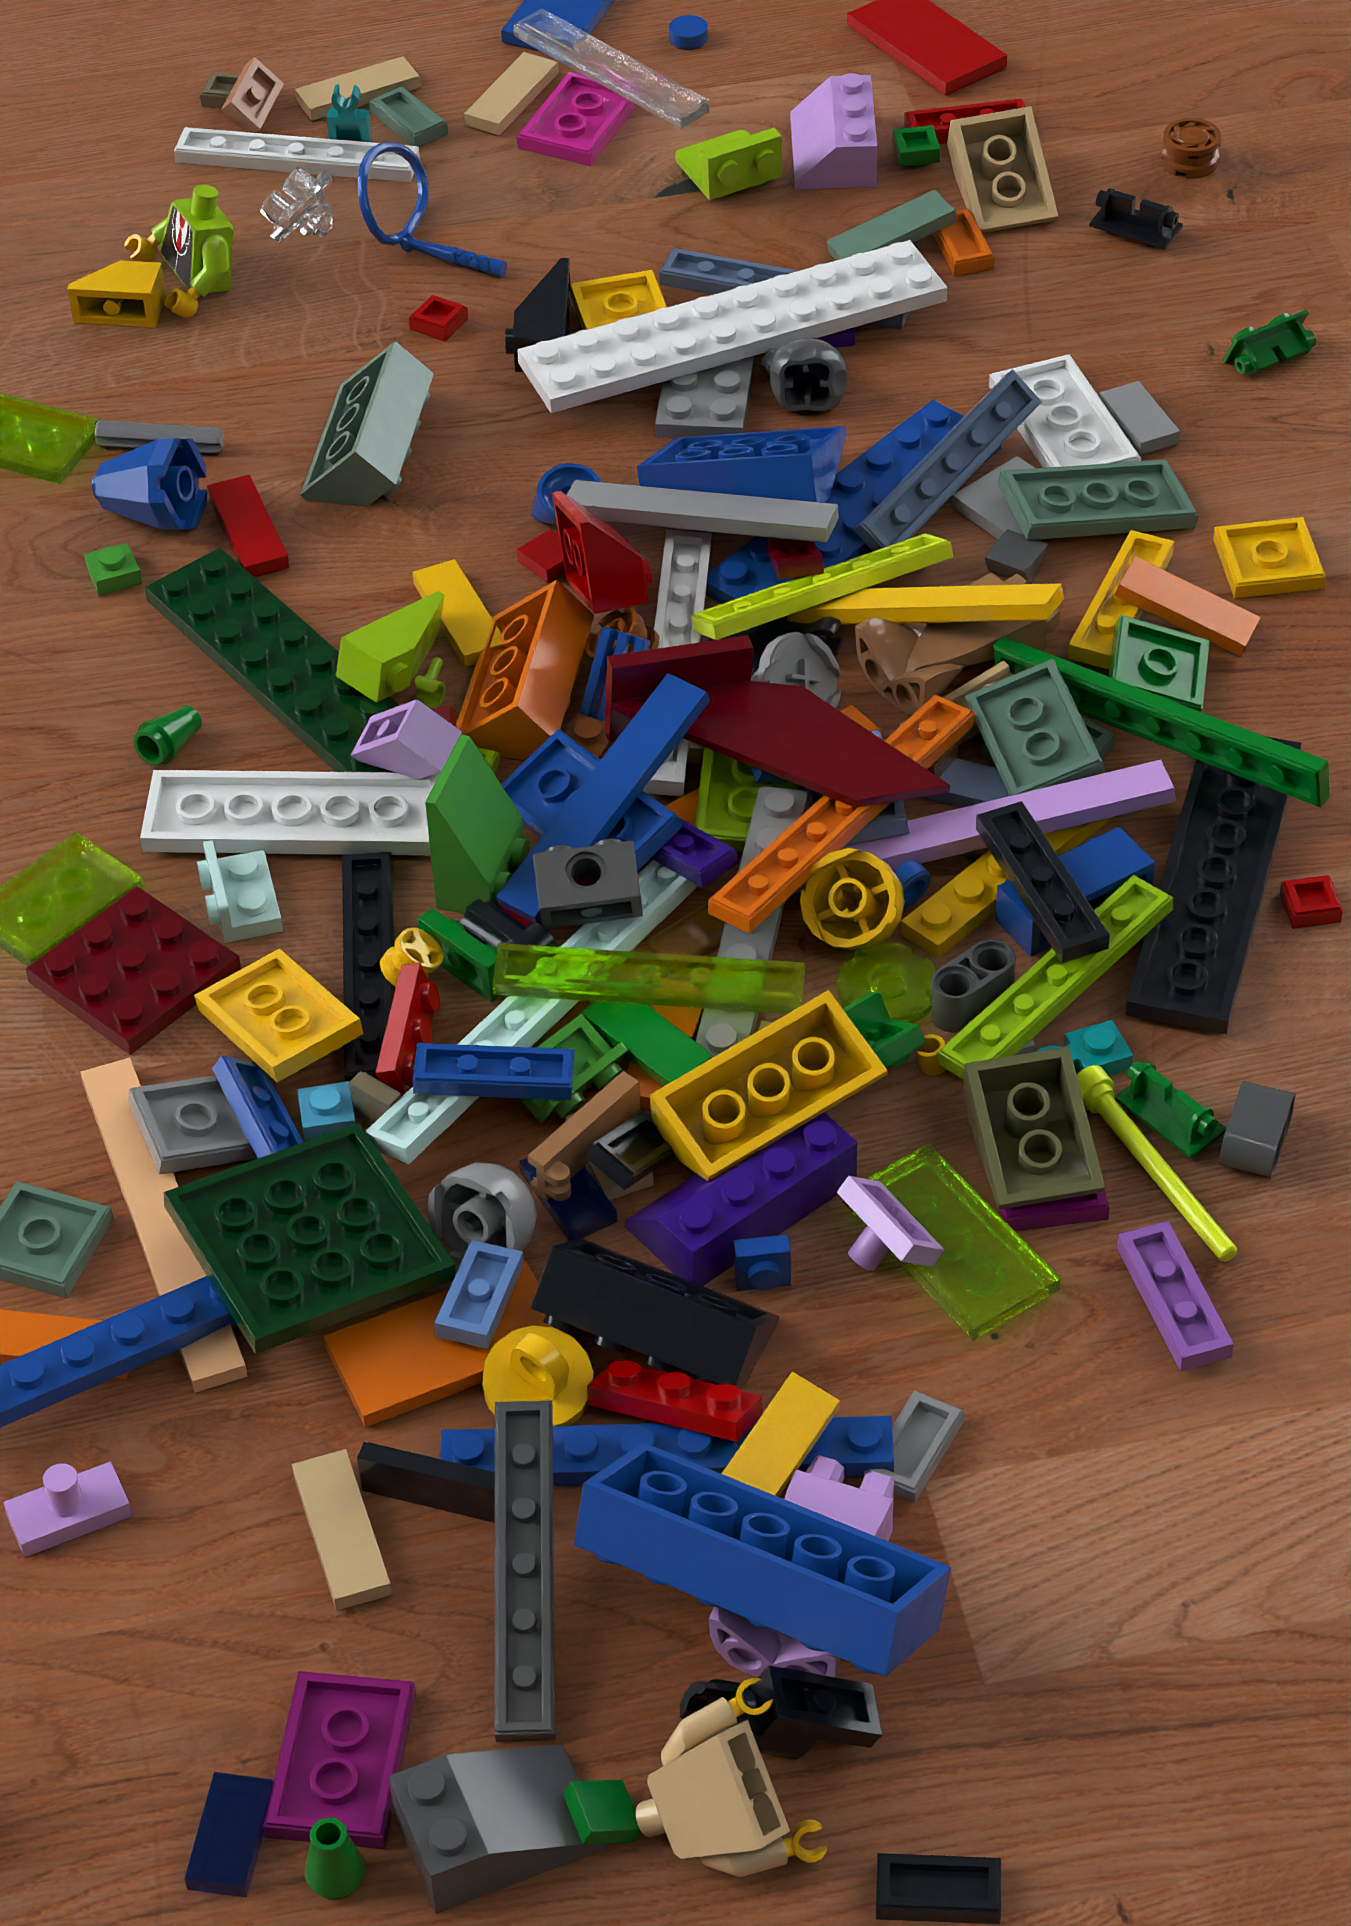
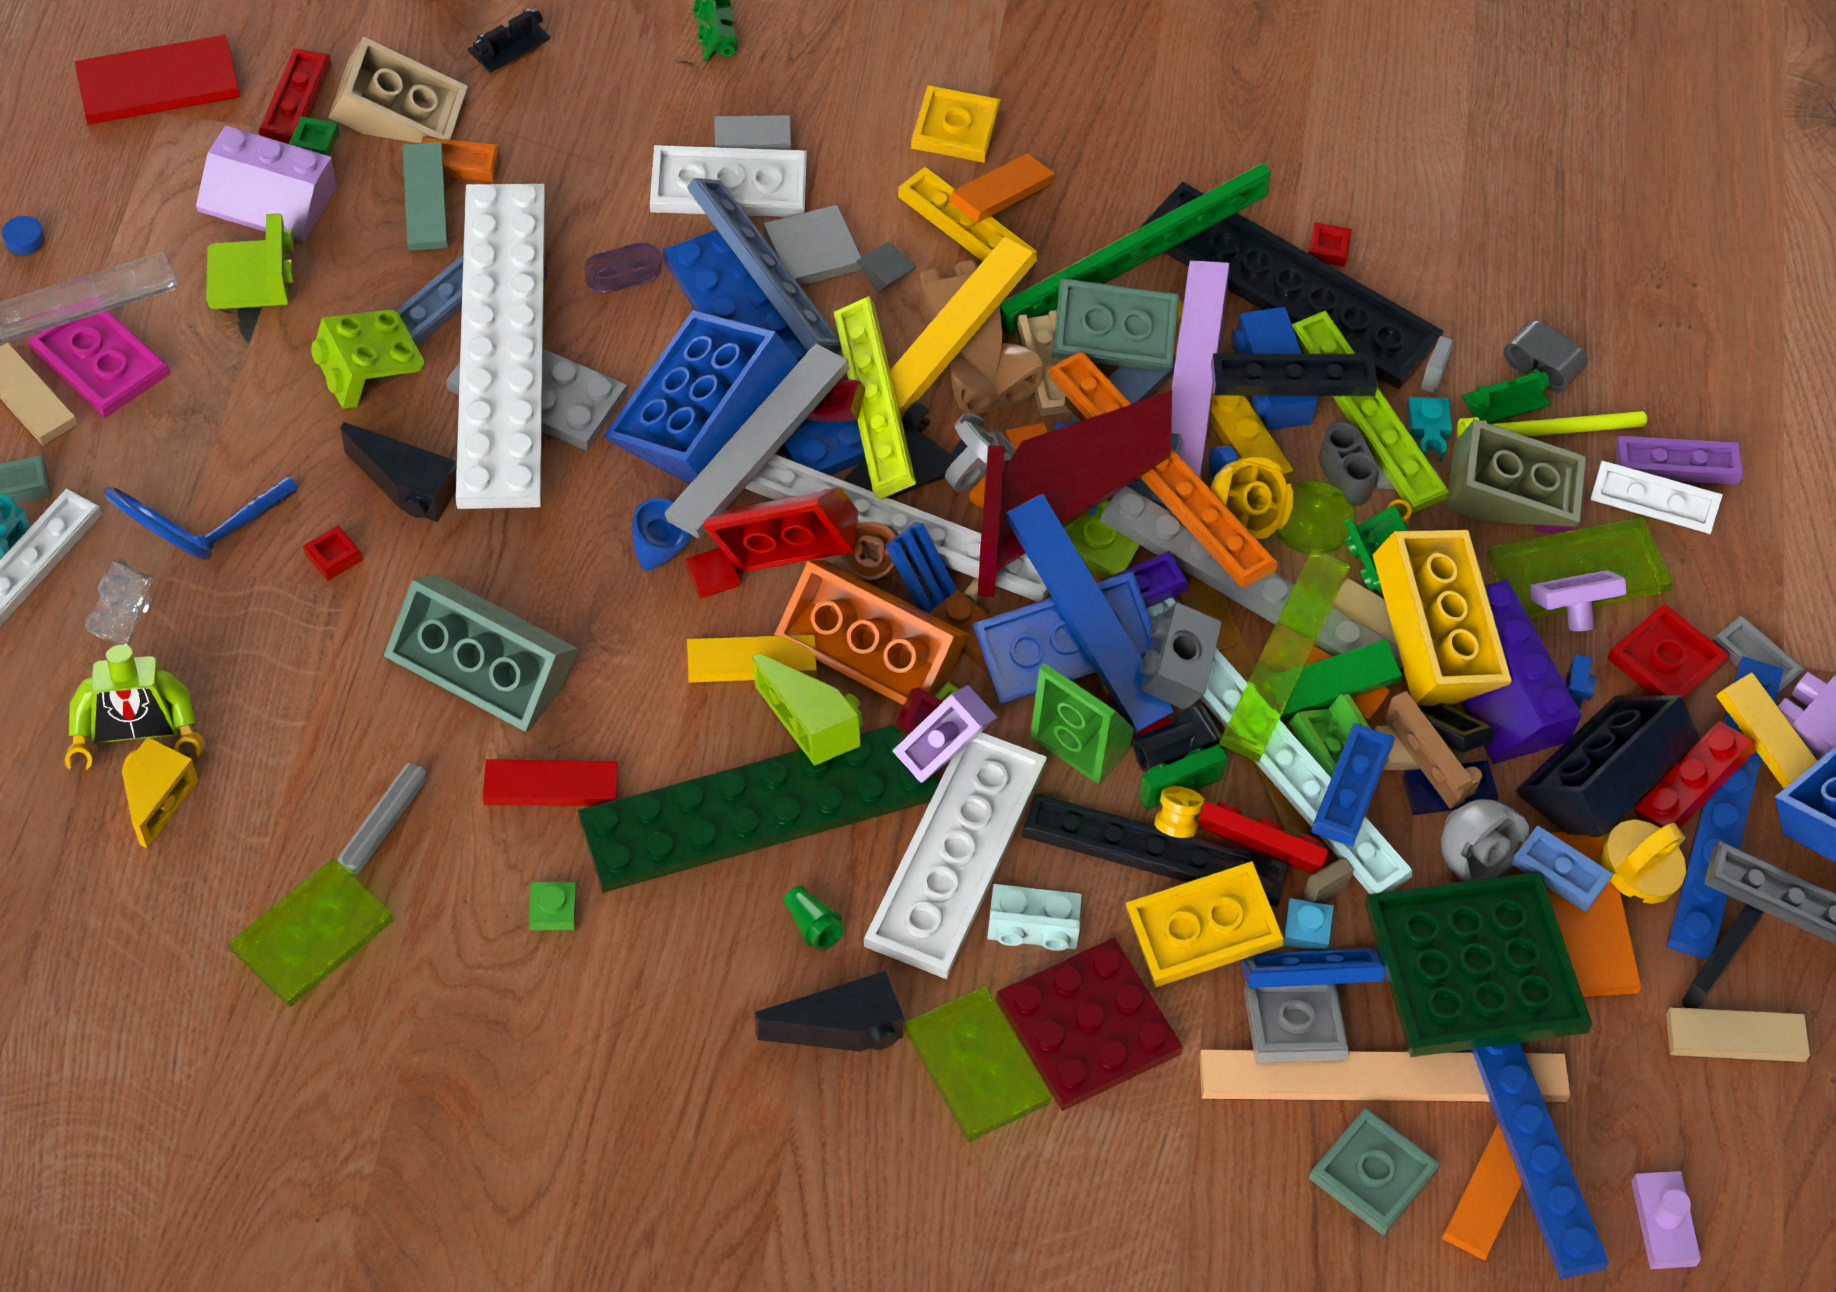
camera: 75 degrees left, 10 degrees up
blue cone [92,438,207,530] -> none
yellow plate [570,270,667,330] -> none
dark grey piece [761,338,848,413] -> none
sand green tile [998,460,1199,540] -> none
green tile [1109,615,1210,712] -> none
none -> lime bracket [311,310,424,409]
none -> clear purple plate [584,243,662,293]
none -> black slope [755,971,904,1052]
none -> light grey tile [1421,336,1454,393]
none -> white plate [1589,461,1723,534]
none -> red plate [1607,603,1729,701]

